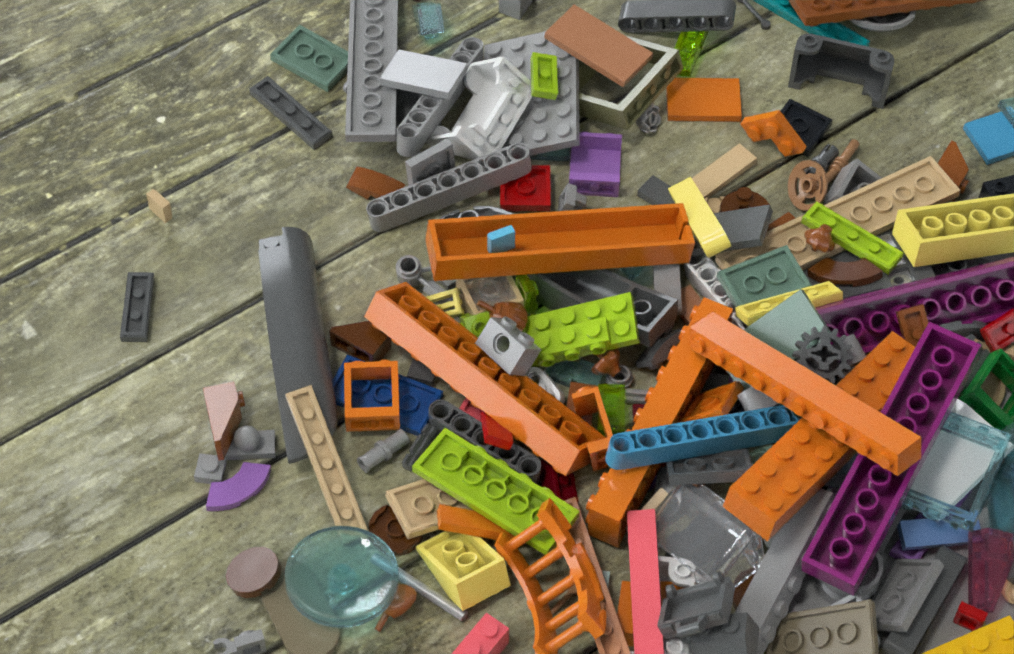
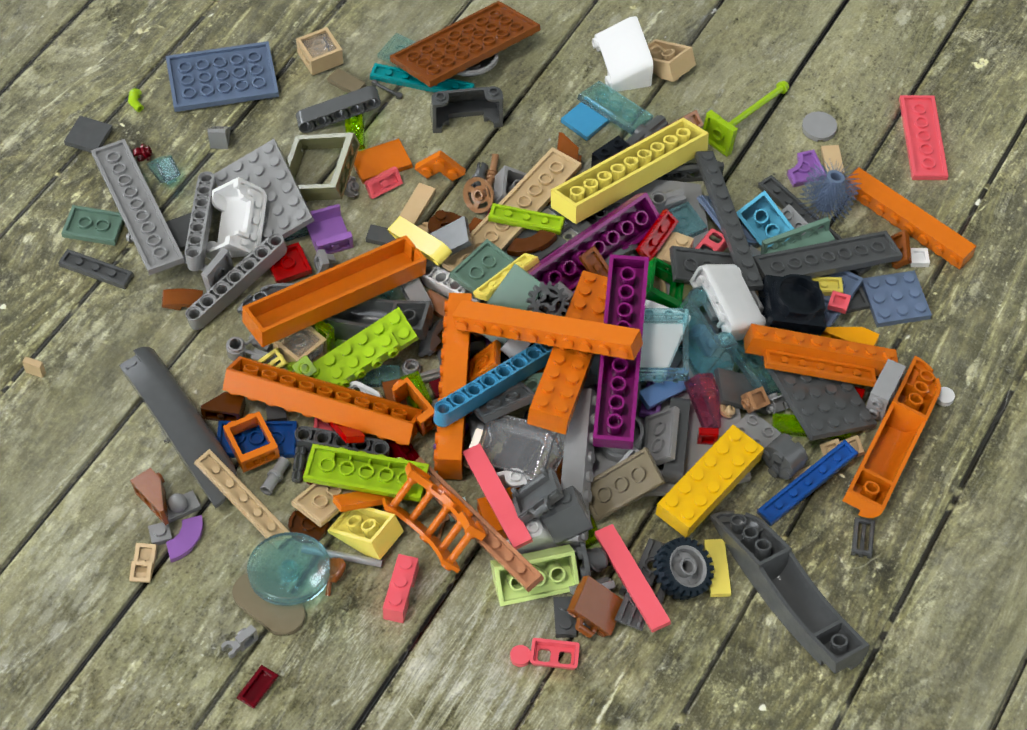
camera: 25 degrees left, 0 degrees up
dark grey tile [120,272,155,342] -> none
tile [225,547,282,598] -> none
tile [380,49,467,99] -> none
light grey brick [475,316,541,376] -> none
dark orange piece [477,300,528,332] -> none
medium azure tile [487,225,515,253] -> none
lime plate [530,52,558,100] -> none
nougat tile [544,4,653,87] -> none
dark orange piece [591,349,621,377] -> none
black tile [781,99,833,157] -> none
dark orange piece [804,224,835,253] -> none
none -> tan slope [129,543,158,583]
none -> coral plate [364,166,403,199]

